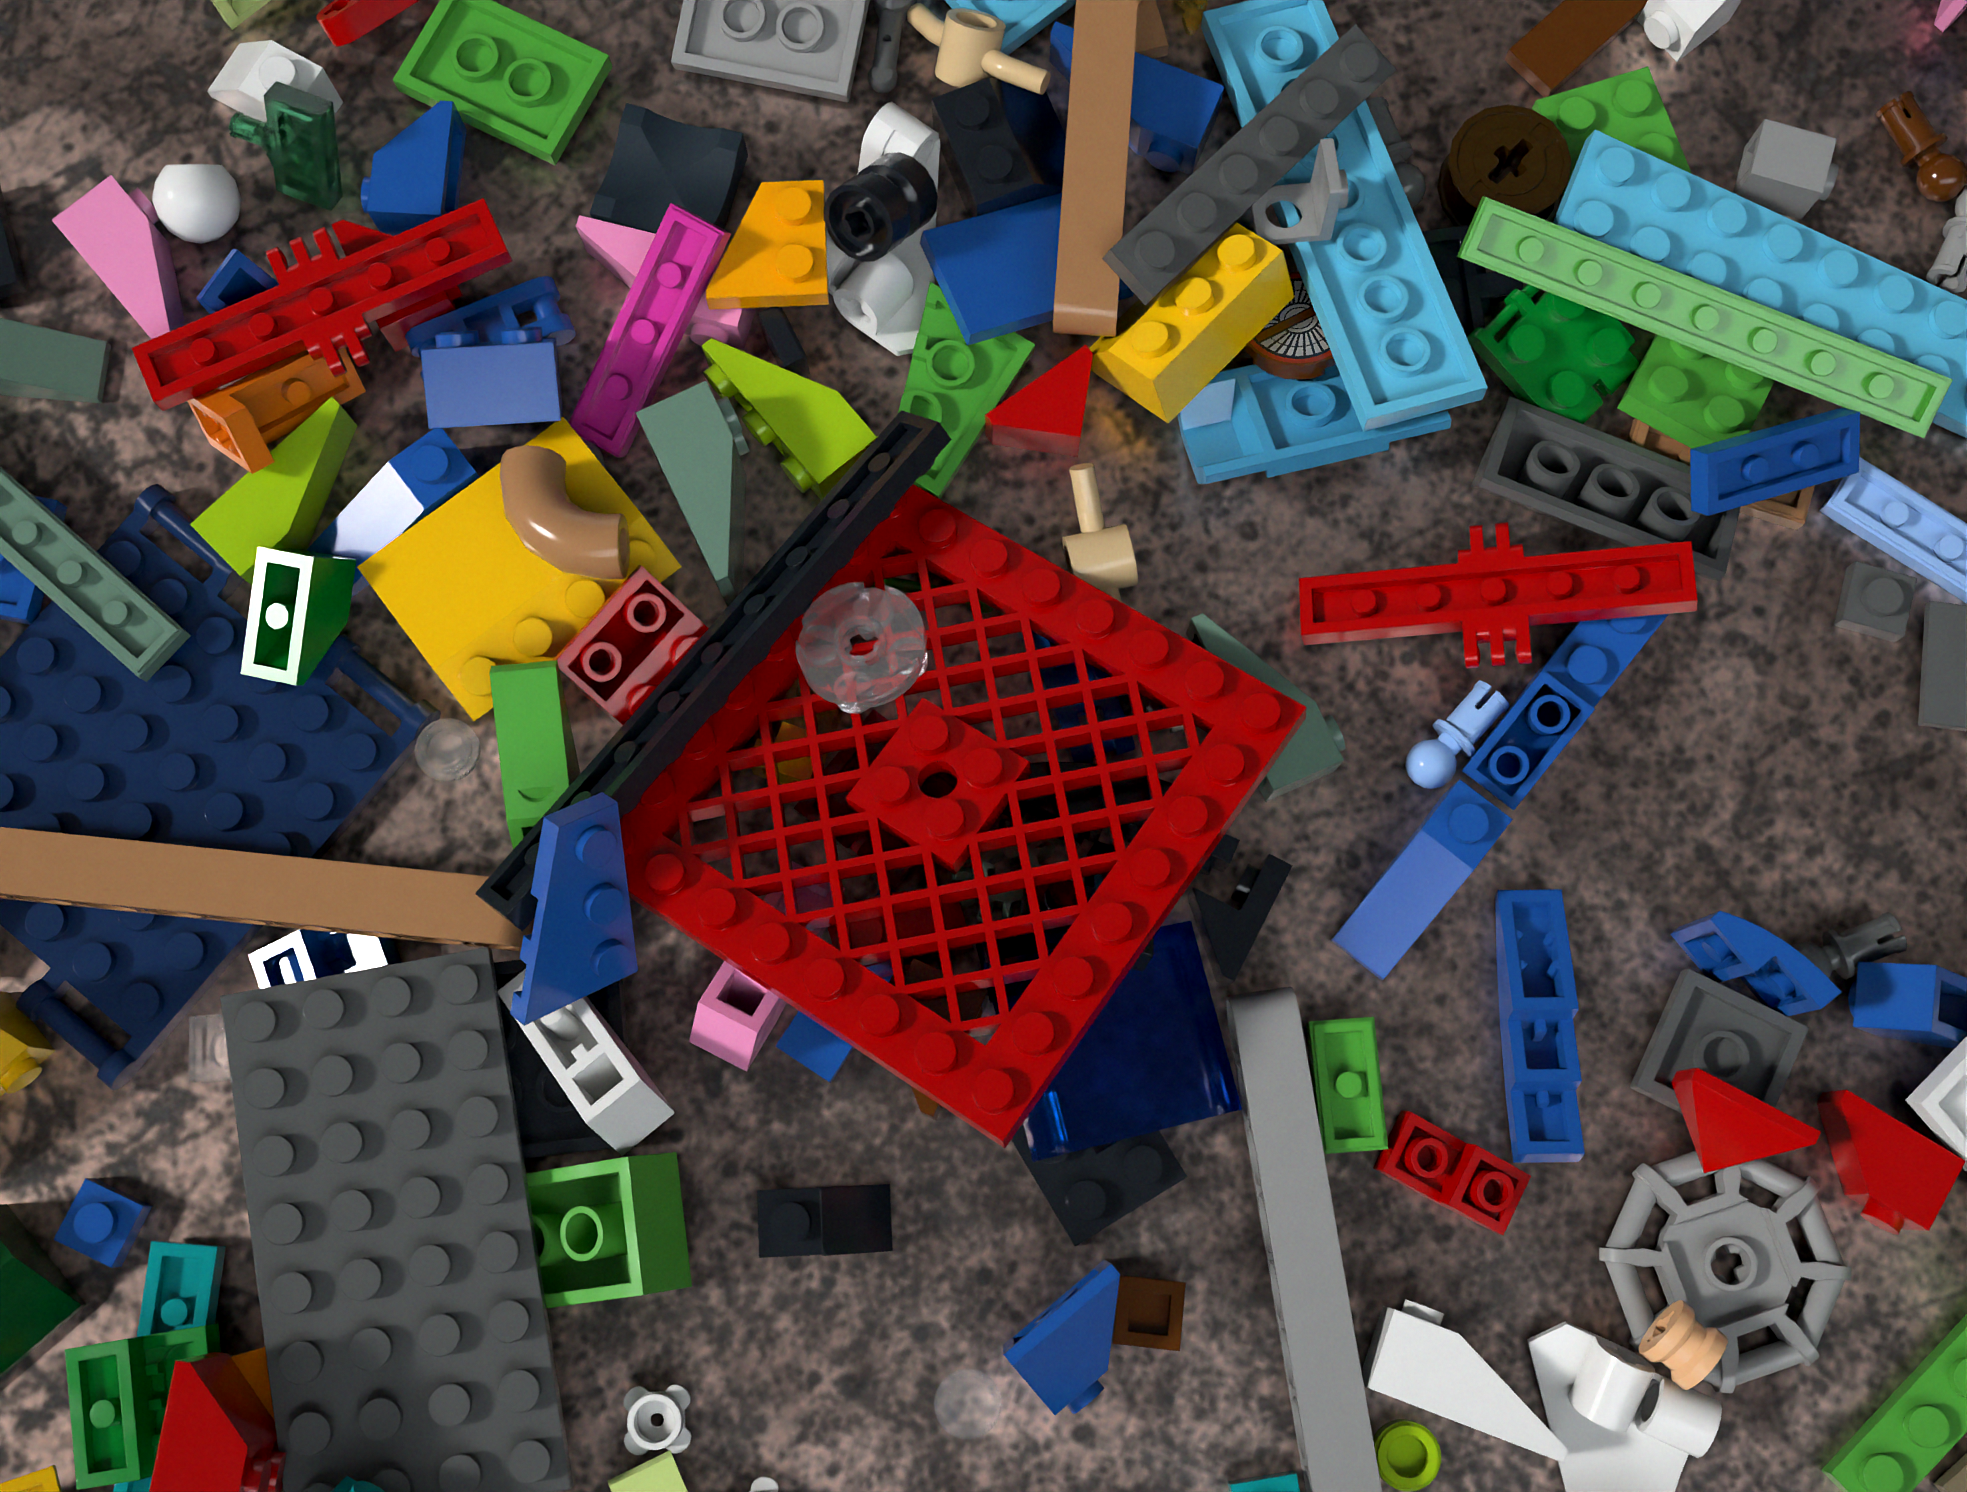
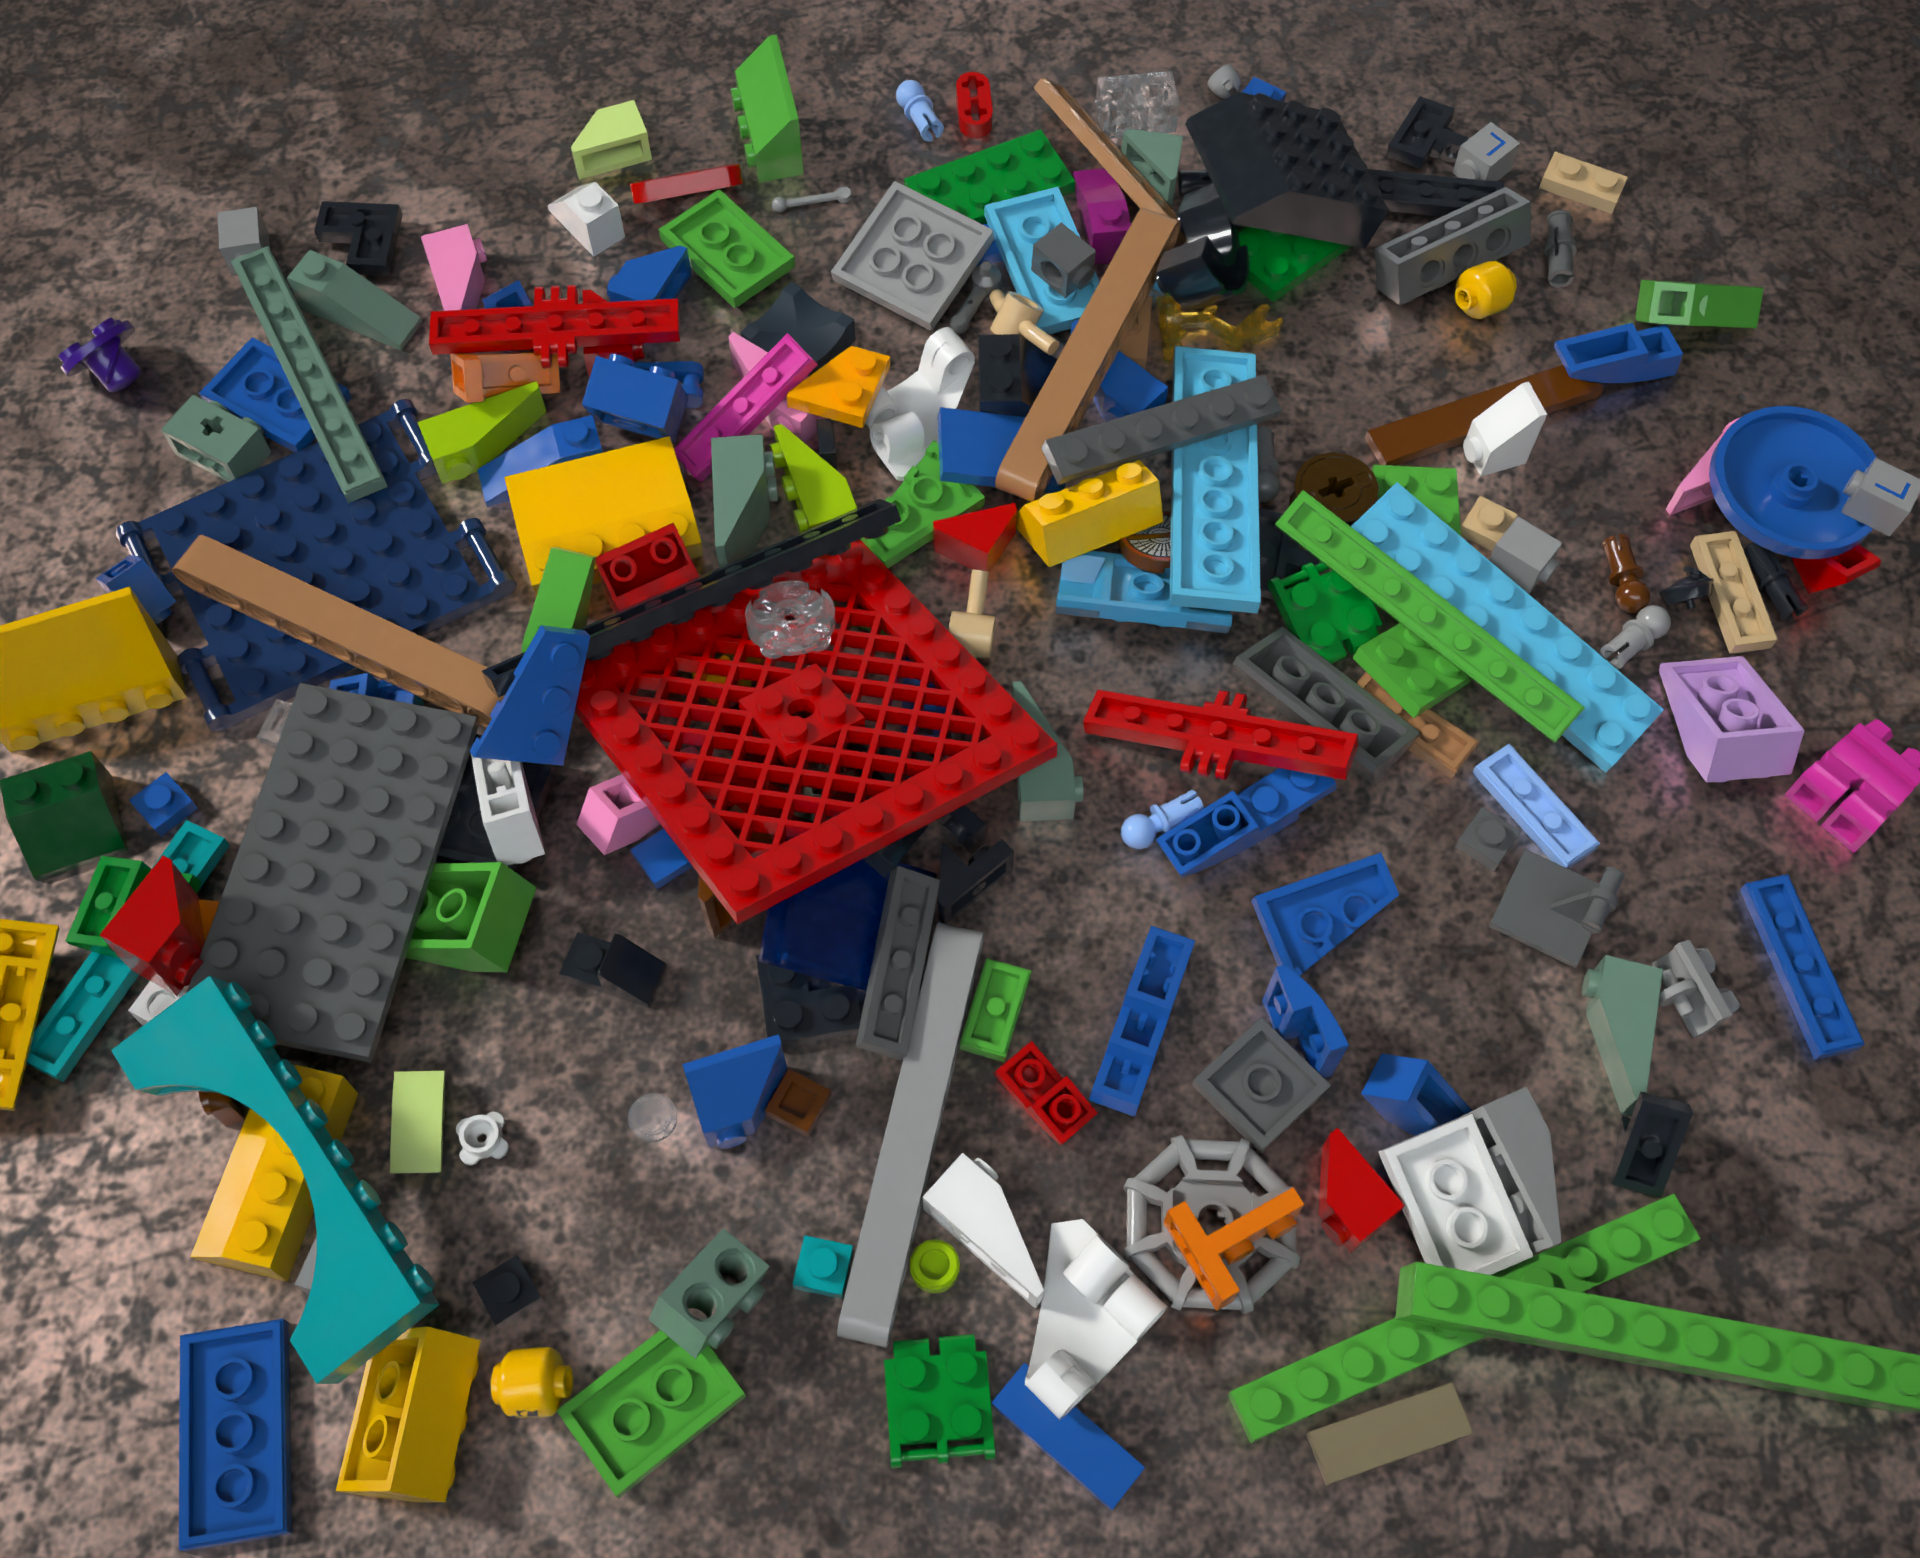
camera: 20 degrees right, 15 degrees down
white piece [152,164,242,244] -> none
clear green plate [229,81,343,211] -> none
green slope [241,547,357,686] -> none
clear plate [415,718,481,782] -> none
medium nougat cylinder [500,445,630,579] -> none
white plate [624,1384,692,1455] -> none
black wheel [824,152,938,262] -> none
light grey bracket [1250,138,1348,245] -> none
blue slope [1330,779,1513,980] -> none
light nougat wheel [1639,1300,1728,1390] -> none
red slope [1671,1067,1821,1173] -> none
blue plate [1690,408,1860,516] -> none
dark grey pin [1791,912,1907,980] -> none
none -> dark grey plate [856,866,940,1060]
none -> orange bracket [1163,1187,1305,1311]
none -> blue wing [1251,853,1399,976]
none -> tan plate [1460,496,1518,552]

